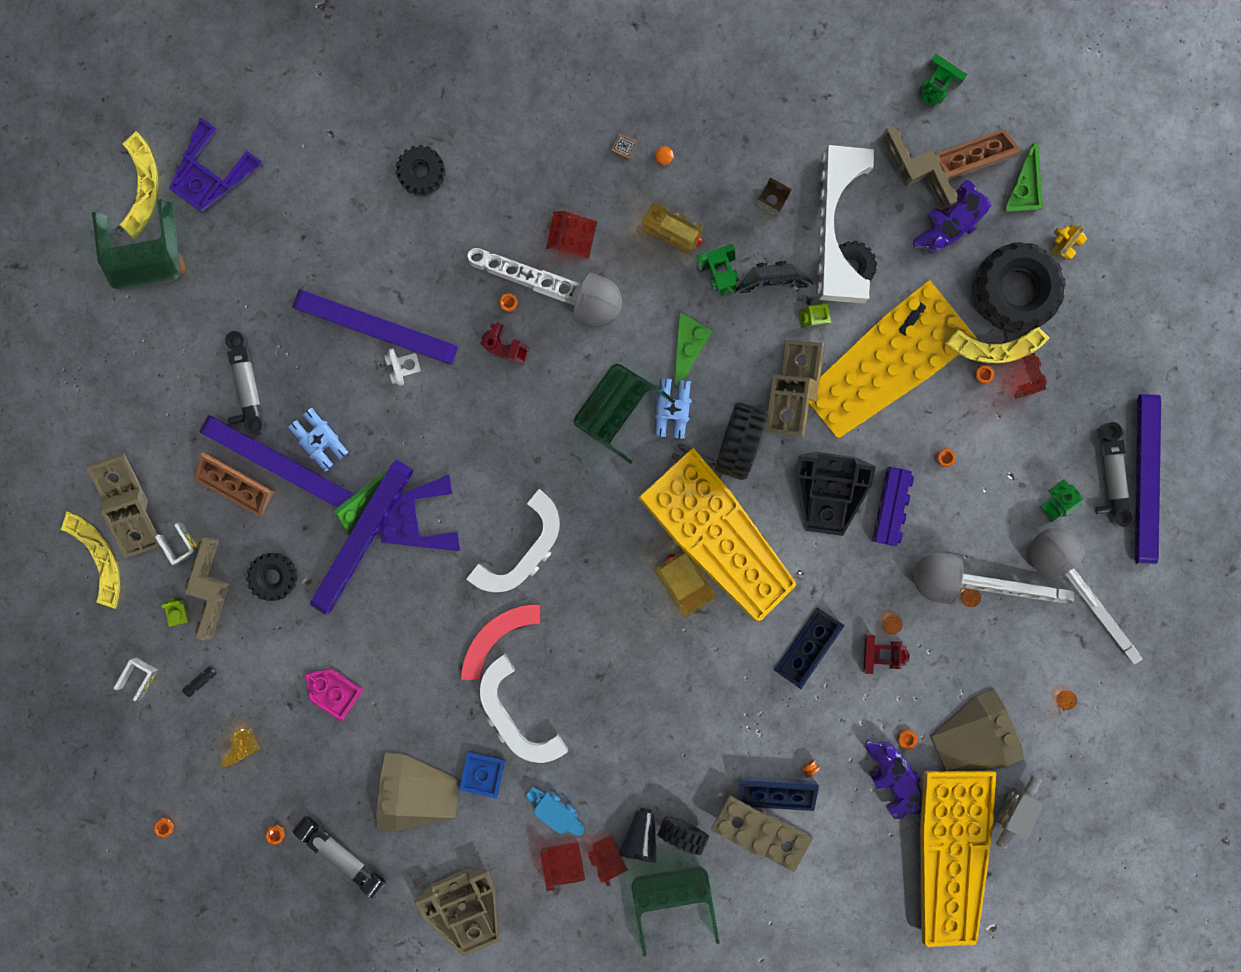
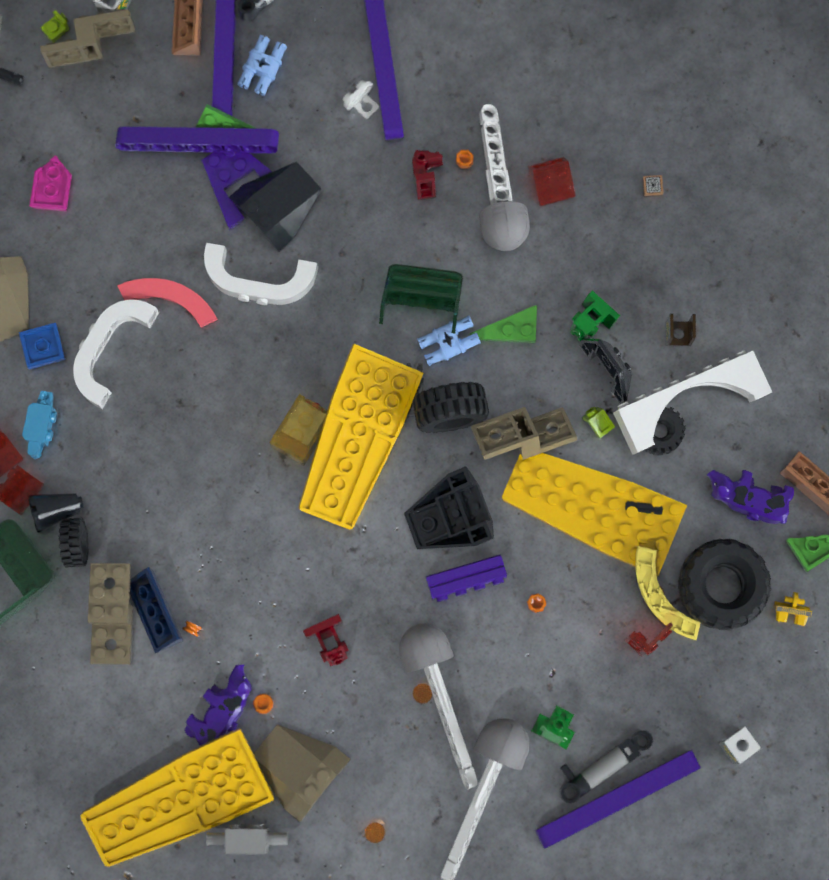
camera: 70 degrees right, 10 degrees down
black tyre [246,553,298,601] -> none
black tyre [396,145,445,196] -> none
clear yellow piece [641,203,704,256] -> none
orange tile [655,146,673,166] -> none
dark blue slope [774,607,845,689] -> none
dark tan bracket [881,125,958,211] -> none
clear orange tile [883,615,903,634] -> none
orange tile [974,365,994,384] -> none
none -> black wedge [229,161,322,252]
none -> white piece [719,727,761,765]

